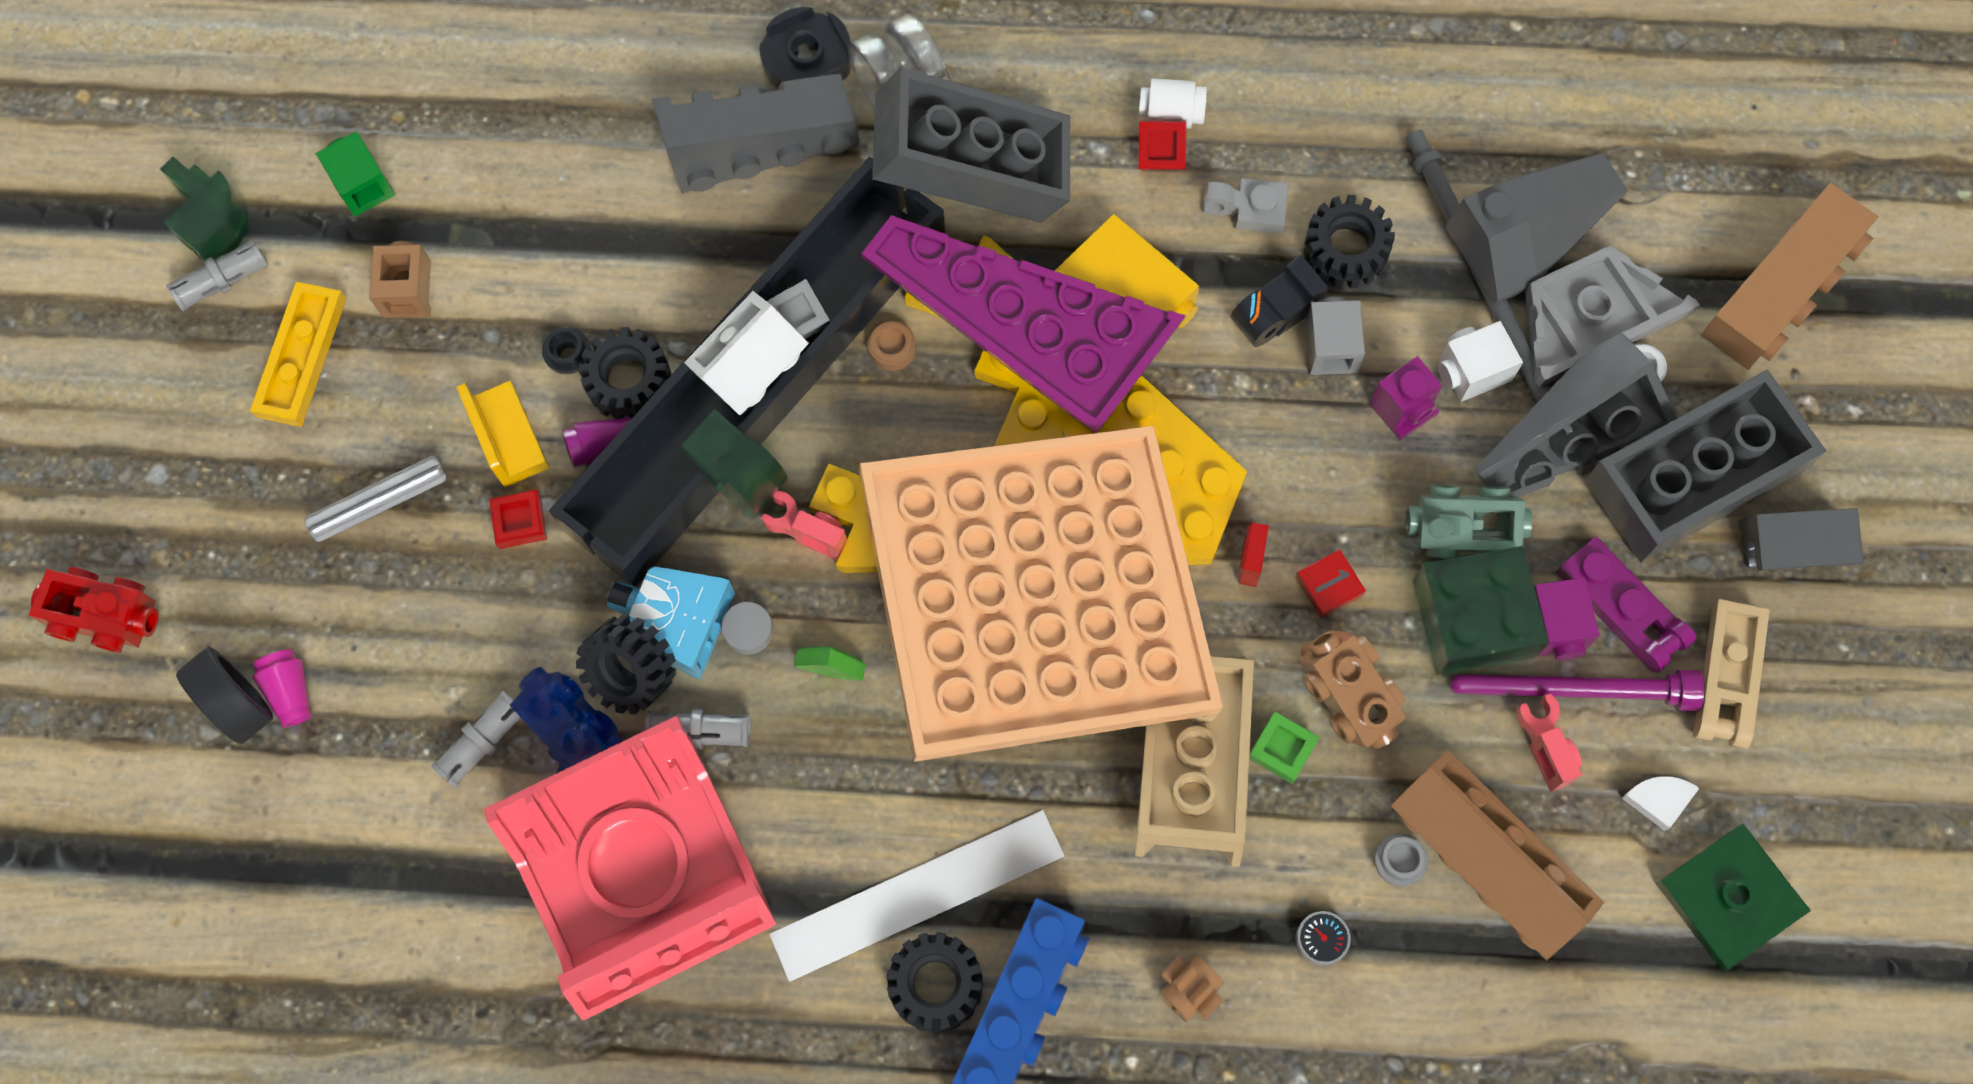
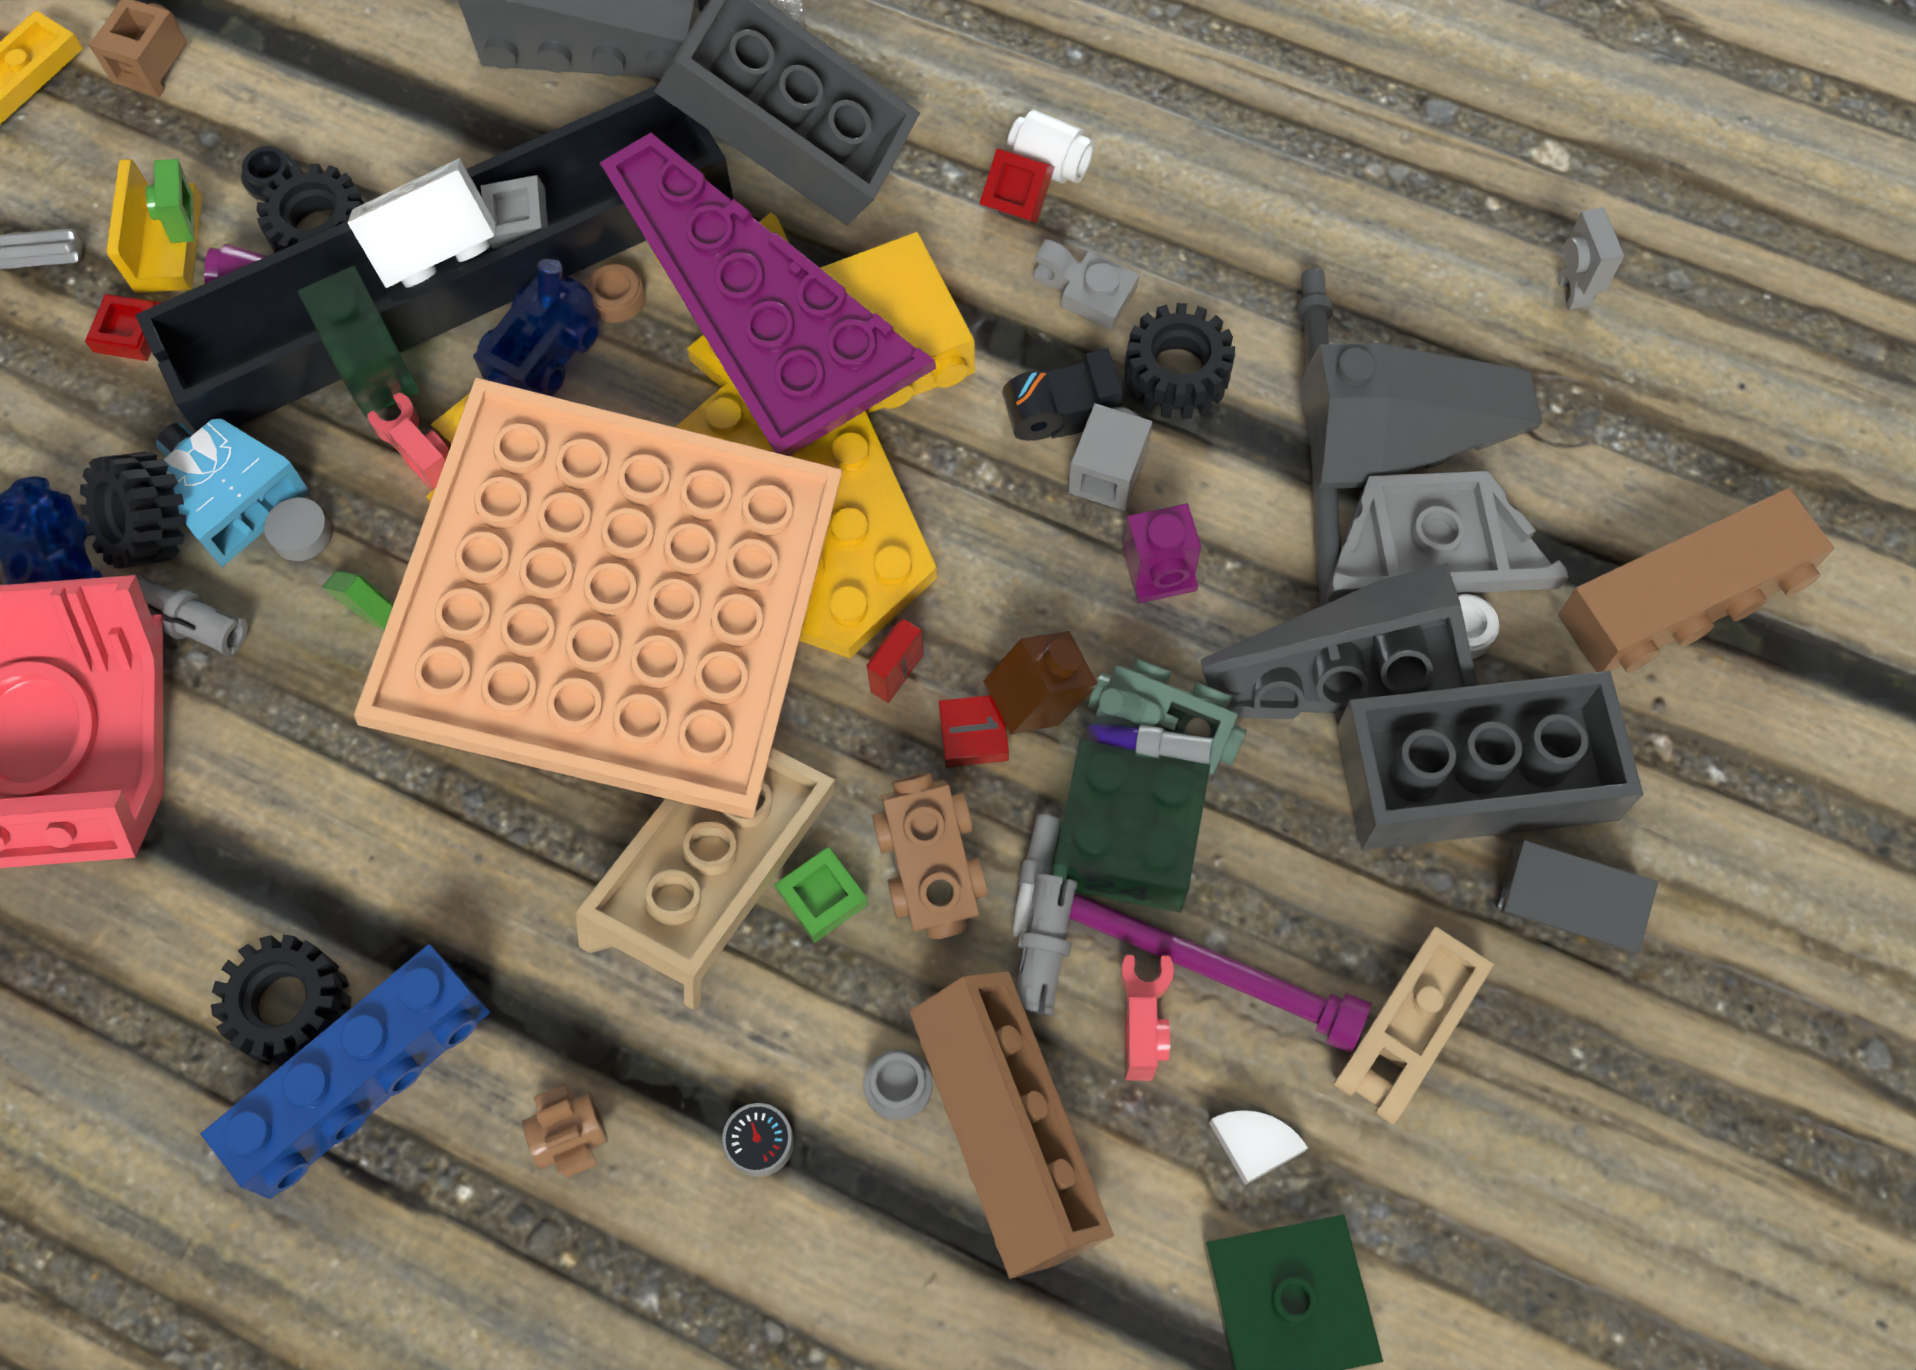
camera: 20 degrees right, 5 degrees down
white sticker [769,810,1065,982] -> none
white brick [1438,321,1523,402] -> none
magenta brick [1524,577,1600,660] -> none
magenta plate [1556,536,1696,673] -> none
none -> bright green plate [146,159,194,243]
none -> clear blue brick [473,259,599,396]
none -> reddish brown brick [984,631,1098,735]
none -> light grey piece [1013,814,1062,938]
none -> light grey pin [1015,874,1078,1016]
none -> light grey piece [1087,724,1213,764]
none -> light grey plate [1557,207,1624,310]

